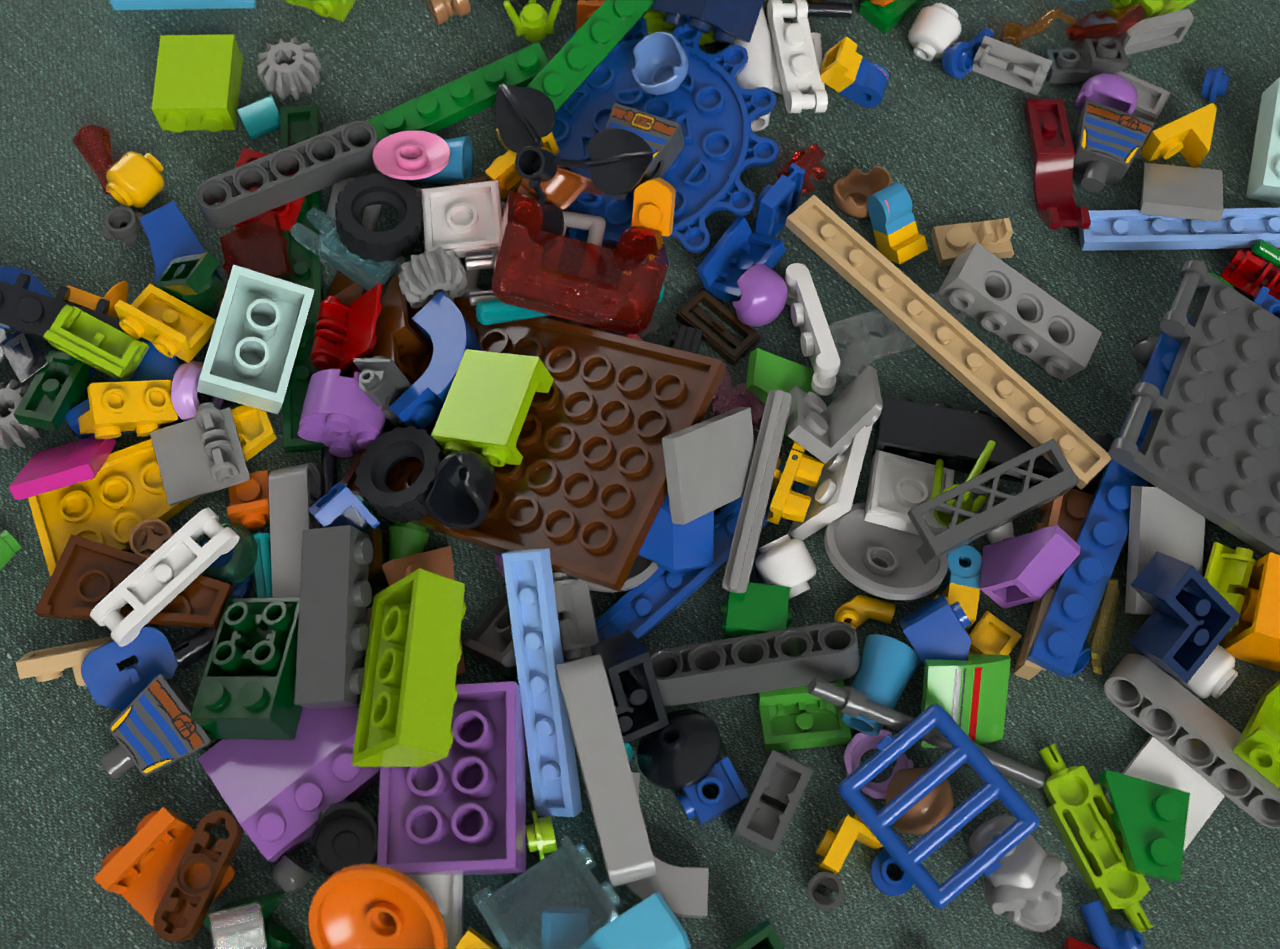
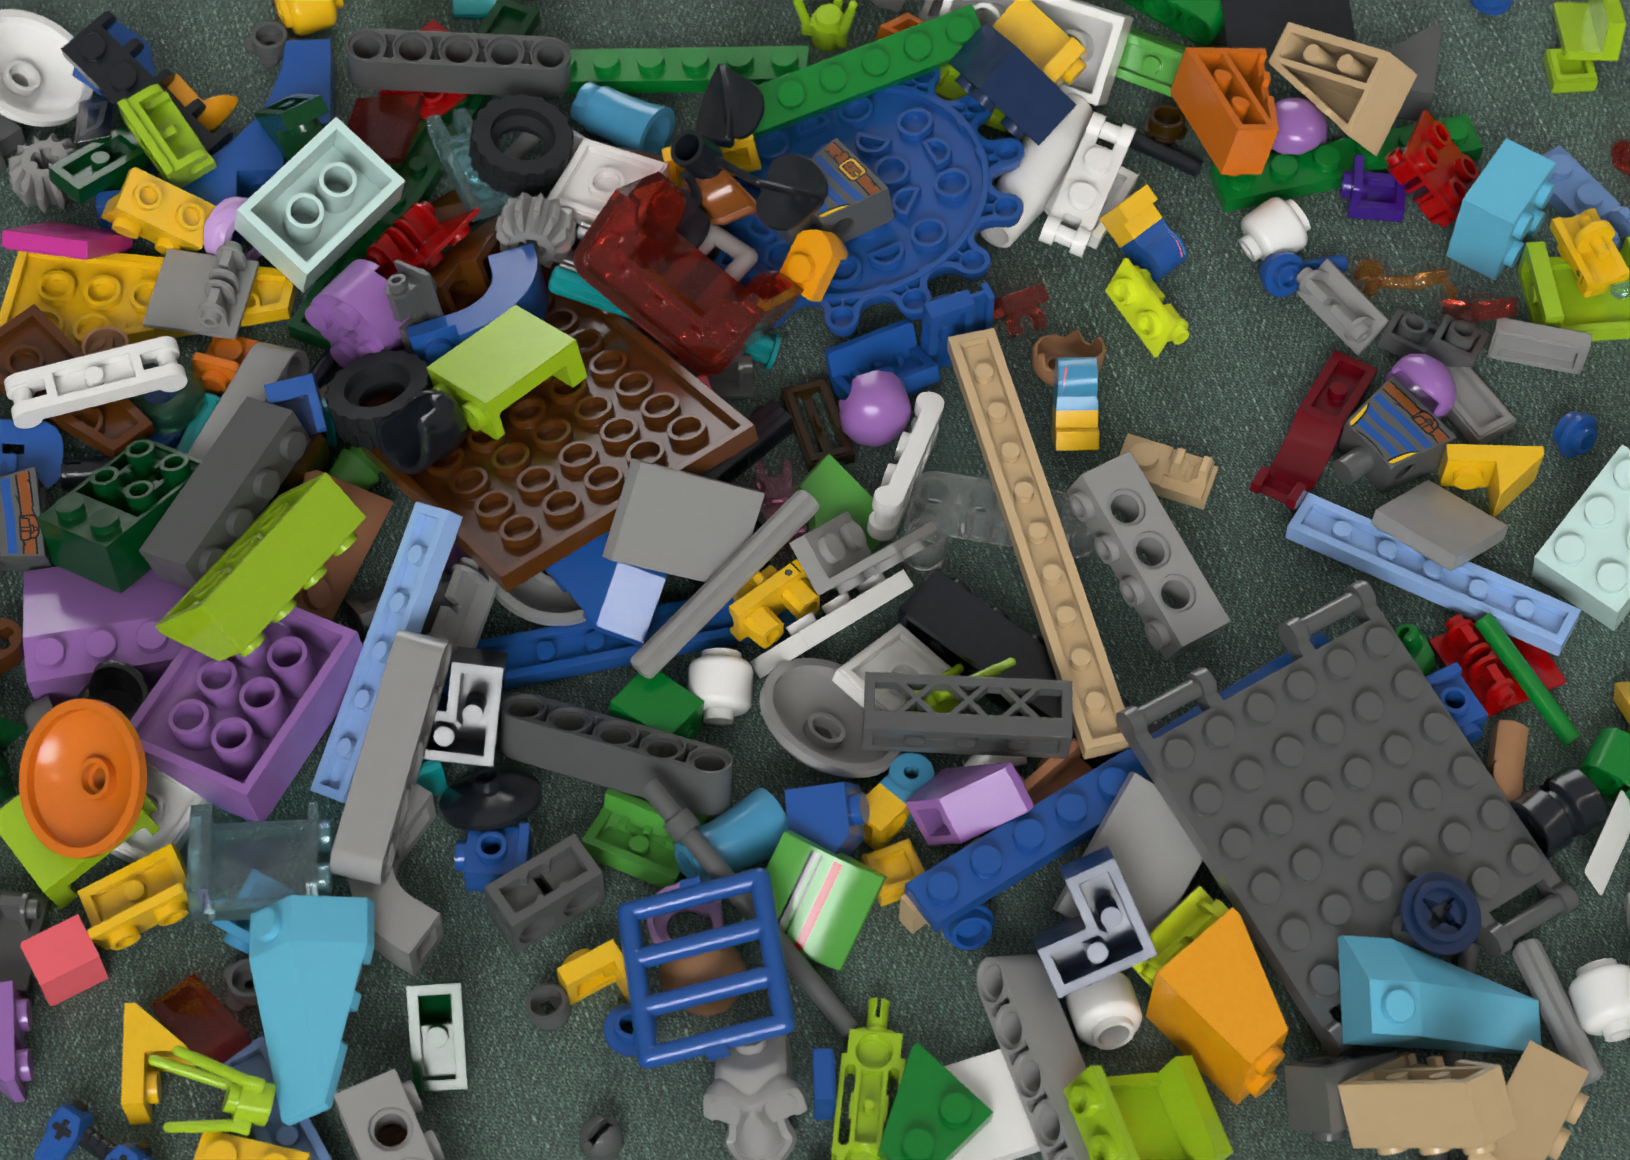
camera: 30 degrees right, 10 degrees down
yellow bracket [114,284,216,363] -> none
bright pink dish [372,130,450,180] -> none
lime plate [526,810,557,864] -> none
medium blue hair [631,31,689,95] -> none
yellow arm [834,595,896,629] -> none
clear yellow piece [1091,579,1119,674] -> none
none -> blue tile [812,1048,836,1120]
none -> neon yellow hinge [1105,258,1190,358]

